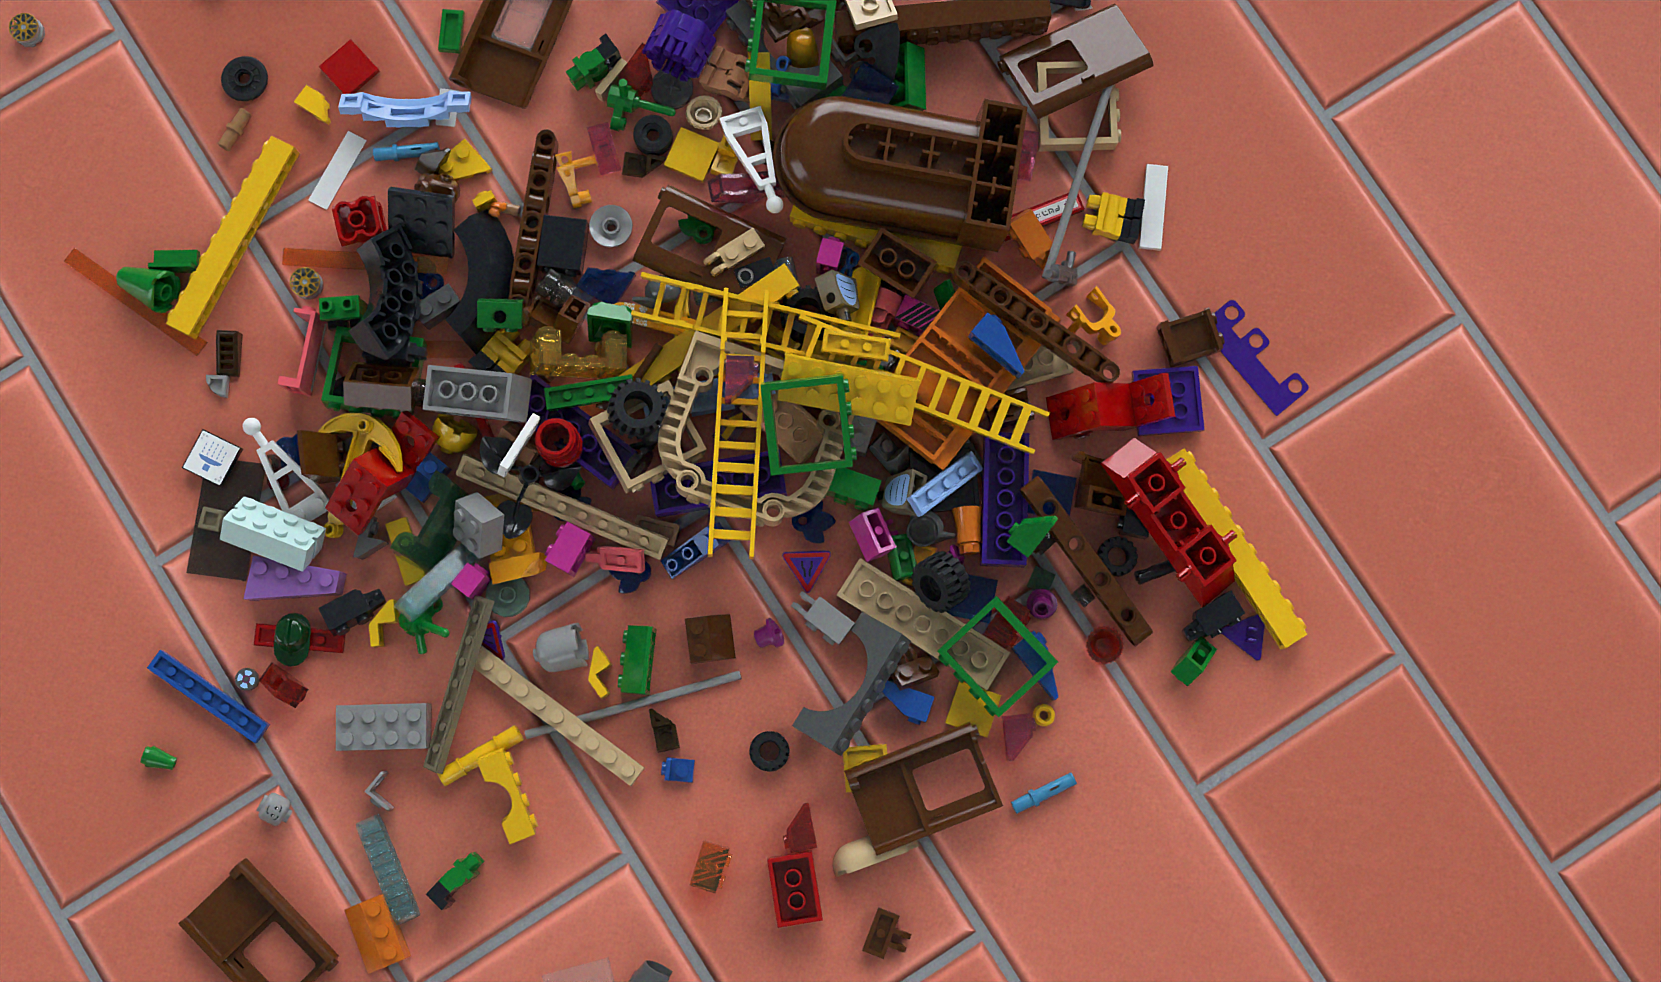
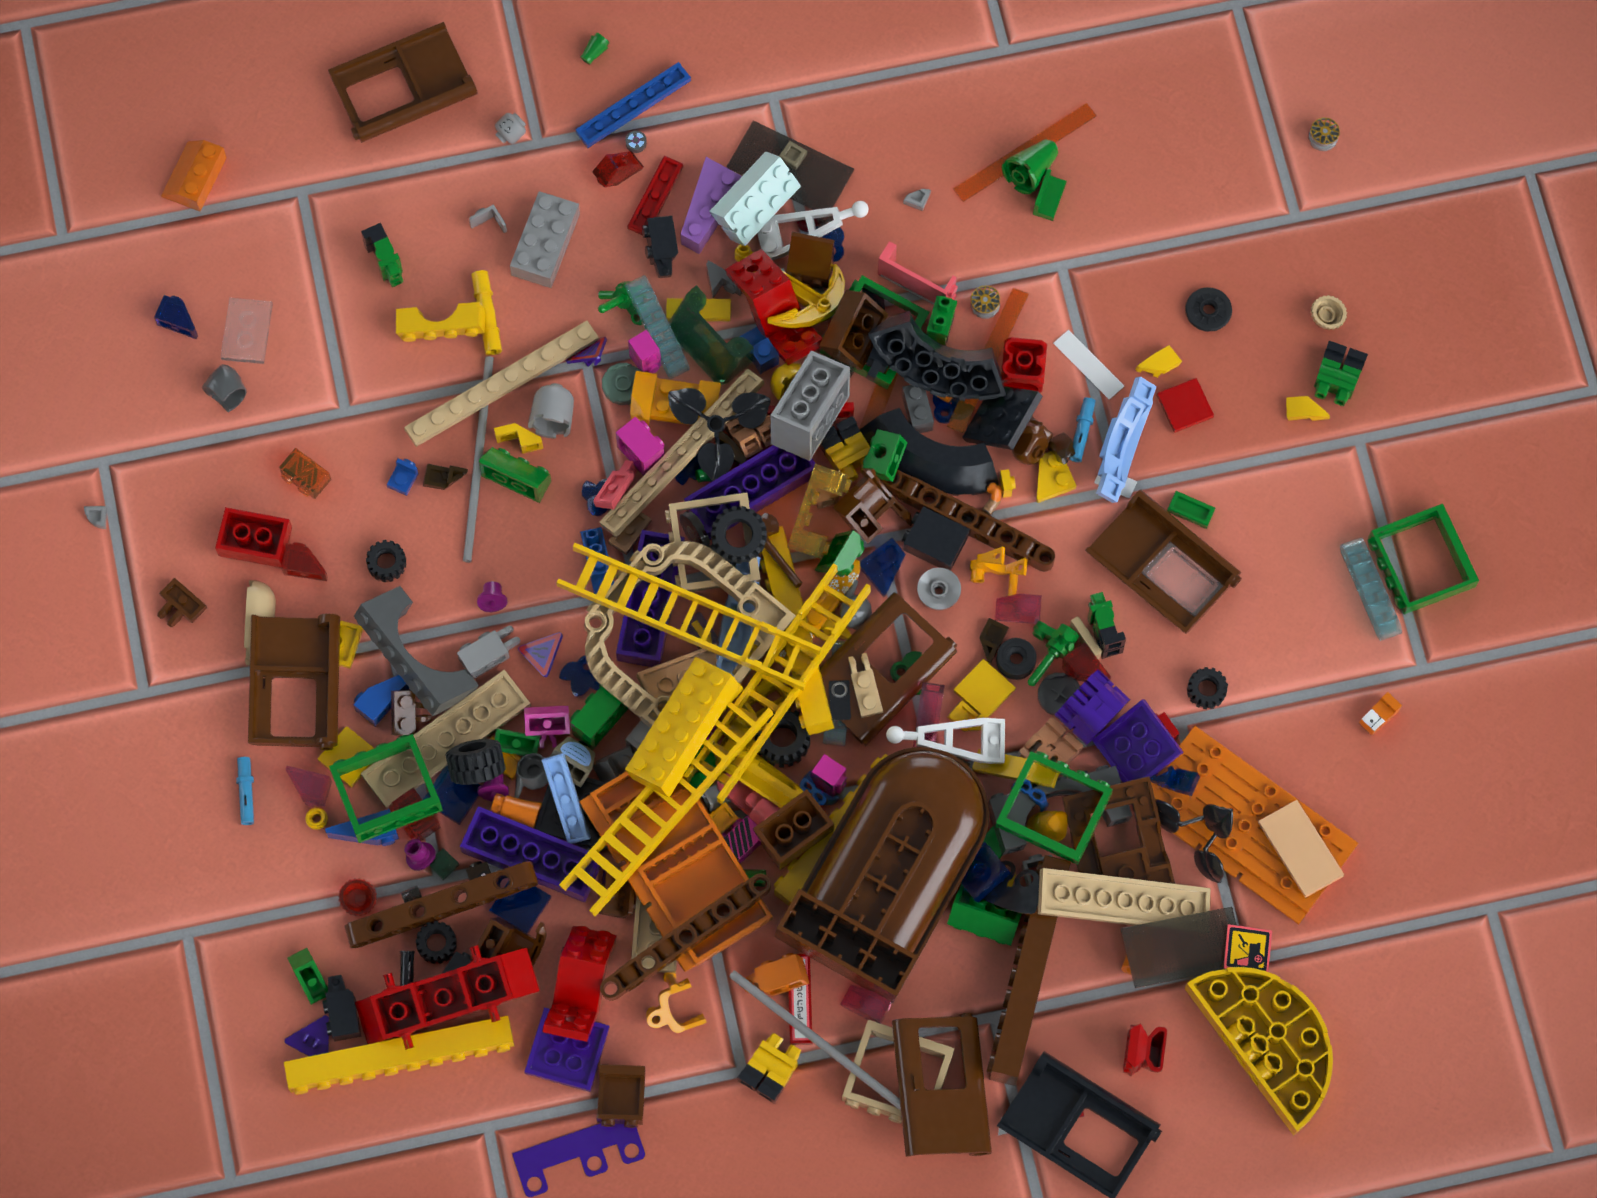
camera: 110 degrees right, 10 degrees down
yellow brick [166,136,300,340] -> none
white tile [182,429,243,488] -> none
dark brown slope [216,330,243,377] -> none
medium nougat pin [217,108,252,151] -> none
dark green piece [274,613,311,667] -> none
orange slope [344,892,411,974] -> none
clear light blue beam [356,814,420,925] -> none
yellow slope [369,599,400,648] -> none
dark tan tile [423,595,494,774] -> none
light grey brick [453,492,504,559] -> none
white tile [497,413,540,477] -> none
clear smoke wheel [535,268,576,309] -> none
red piece [535,418,583,468] -> none
green plate [544,374,633,411] -> none
reddish brown slope [685,614,736,664] -> none
tan hat [686,95,722,130] -> none
clear pink slope [725,355,758,405] -> none
green window [760,374,857,476] -> none
dark tan torso [815,270,859,321] -> none
yellow tile [821,329,891,362] -> none
blue slope [968,312,1025,379] -> none
green slope [1007,515,1058,557] -> none
flat silver piece [1045,251,1078,286] -> none
white tile [1139,164,1168,251] -> none

